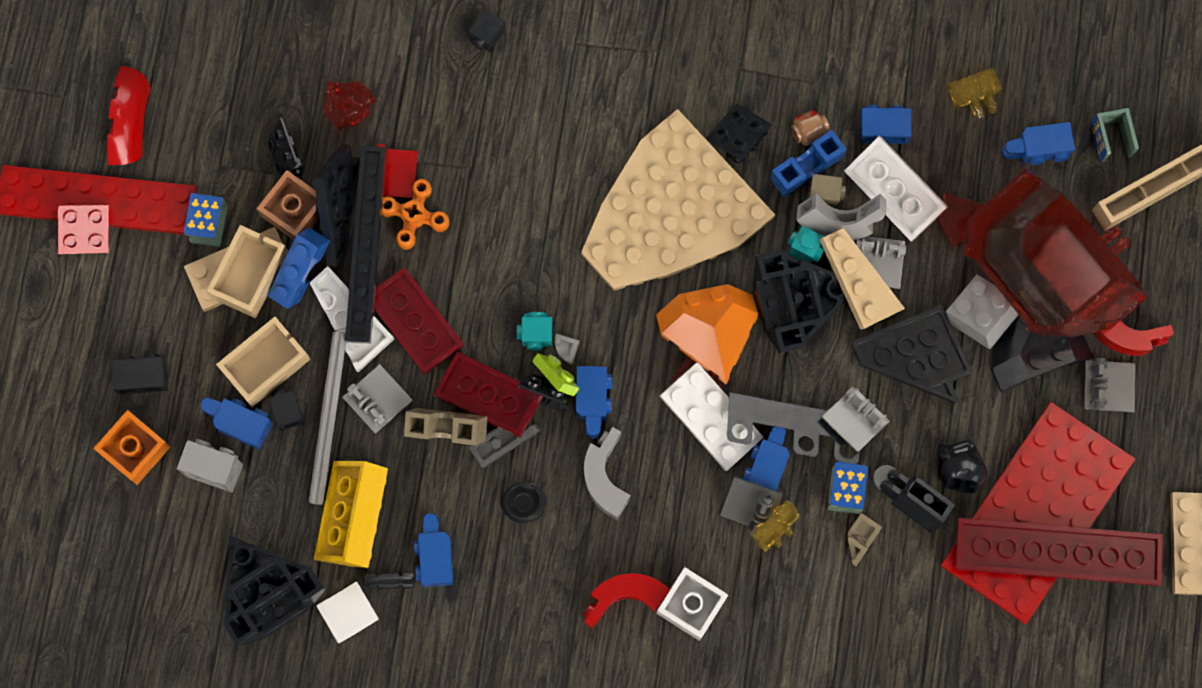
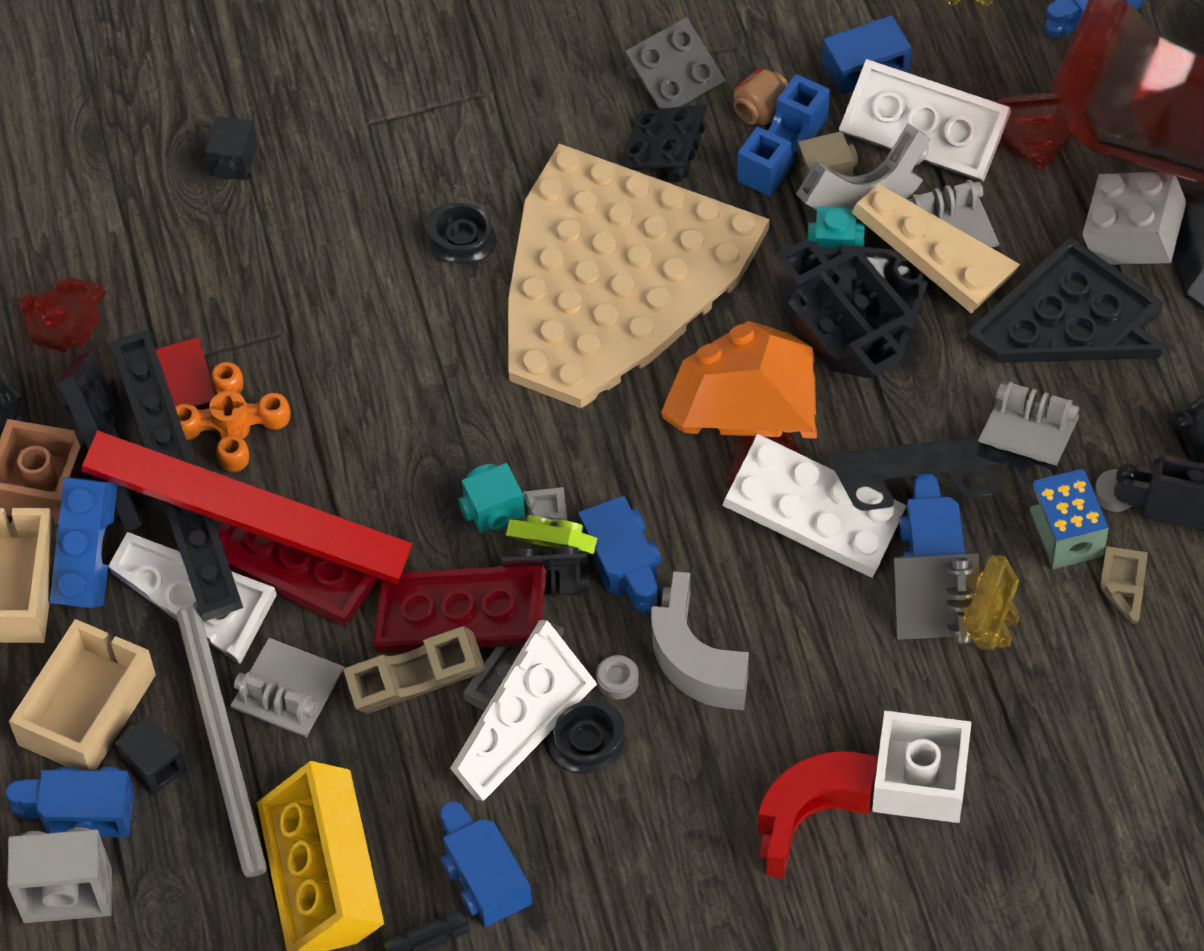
camera: 20 degrees left, 20 degrees down
none -> red tile [82,430,413,585]
none -> black piece [425,203,497,263]
none -> white wing [450,620,597,801]
none -> light grey tile [596,655,639,700]
none -> dark grey hinge [624,17,726,109]

